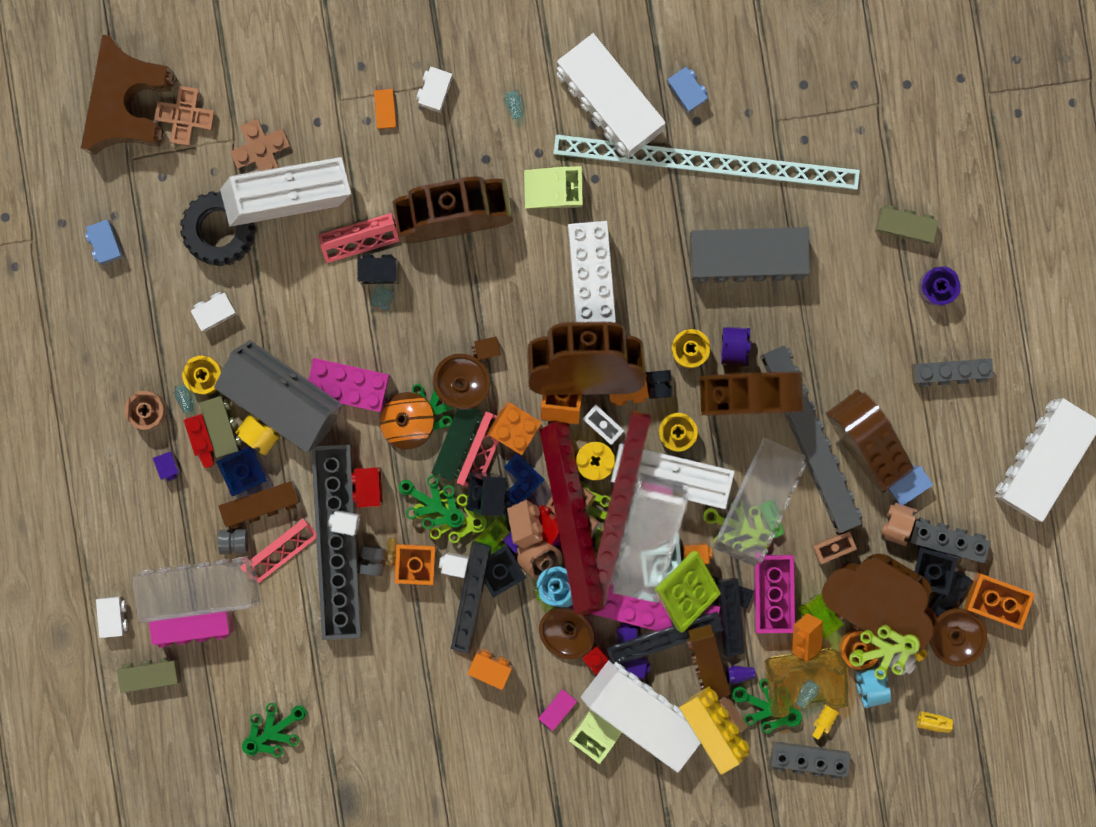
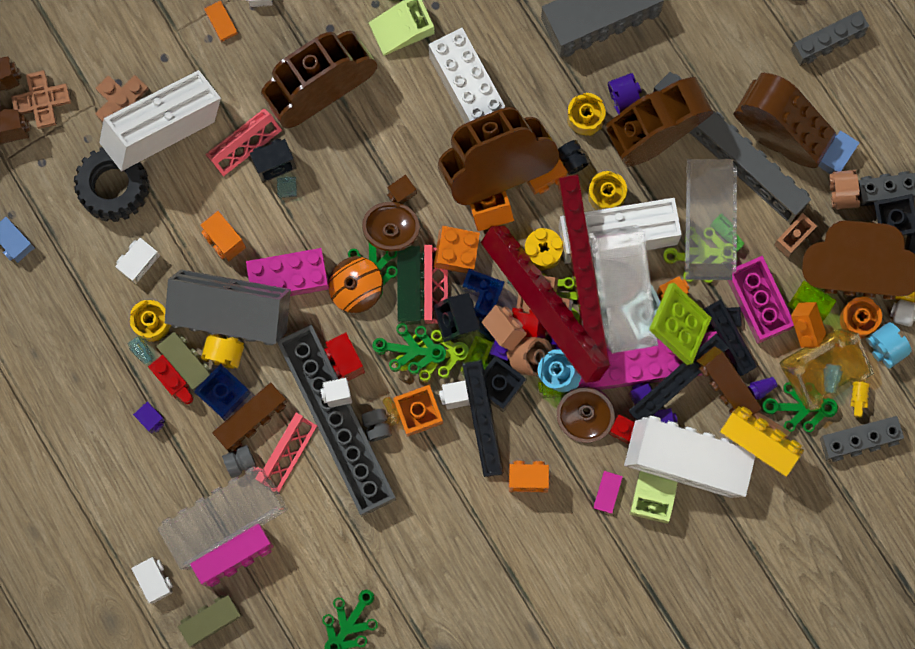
camera: 15 degrees left, 10 degrees down
nougat brick [124,391,167,430] -> none
white brick [583,405,624,445] -> none
lime plant [849,625,920,680] -> none
none -> orange brick [200,211,246,262]

